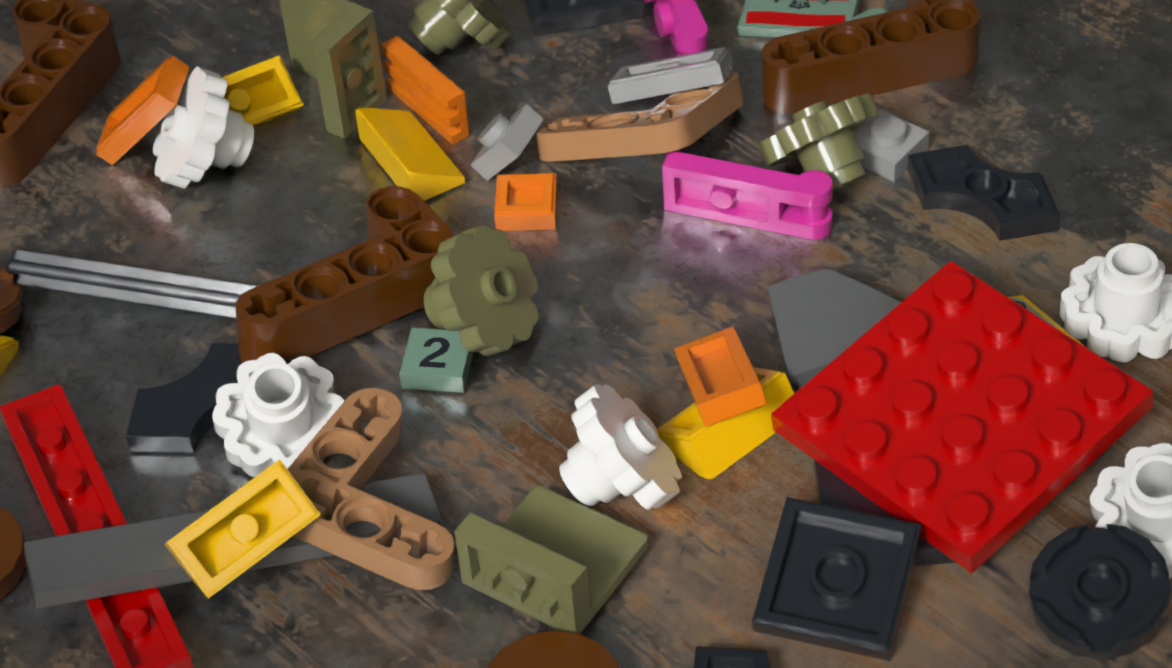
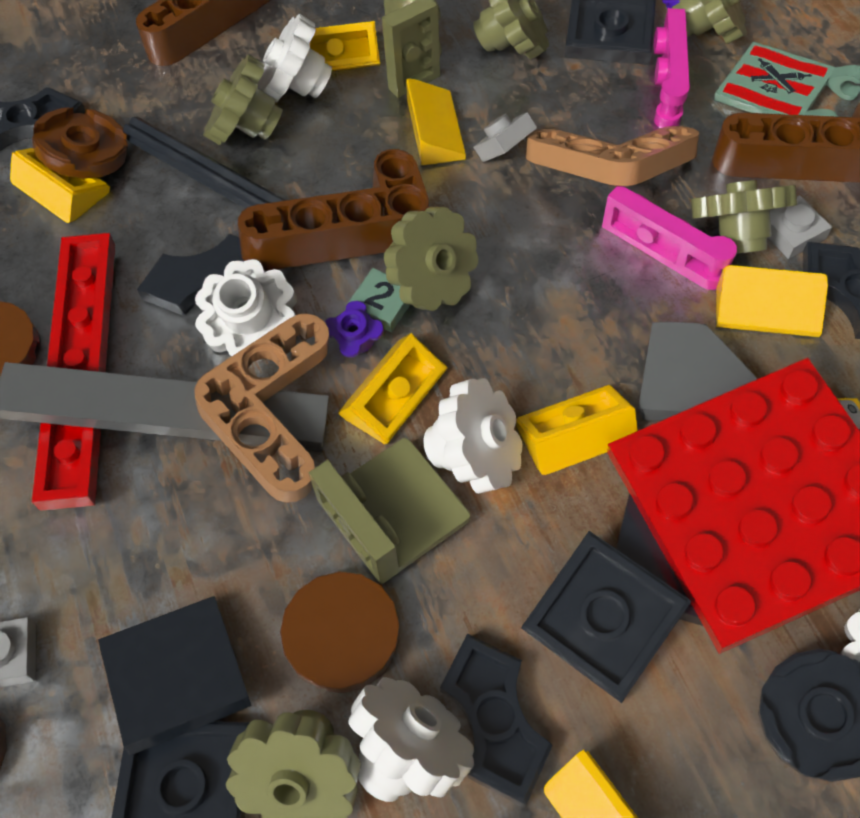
camera: 20 degrees right, 15 degrees up
orange tile [96,56,190,165] -> none
yellow slope [164,459,321,599] -> none
orange tile [381,36,470,145] -> none
orange tile [494,173,558,231] -> none
light grey tile [607,47,735,105] -> none
orange tile [673,326,767,427] -> none
none -> olive plant [203,54,283,145]
none -> dark purple plate [325,301,384,358]
none -> yellow slope [338,333,448,445]
none -> yellow slope [716,265,828,337]

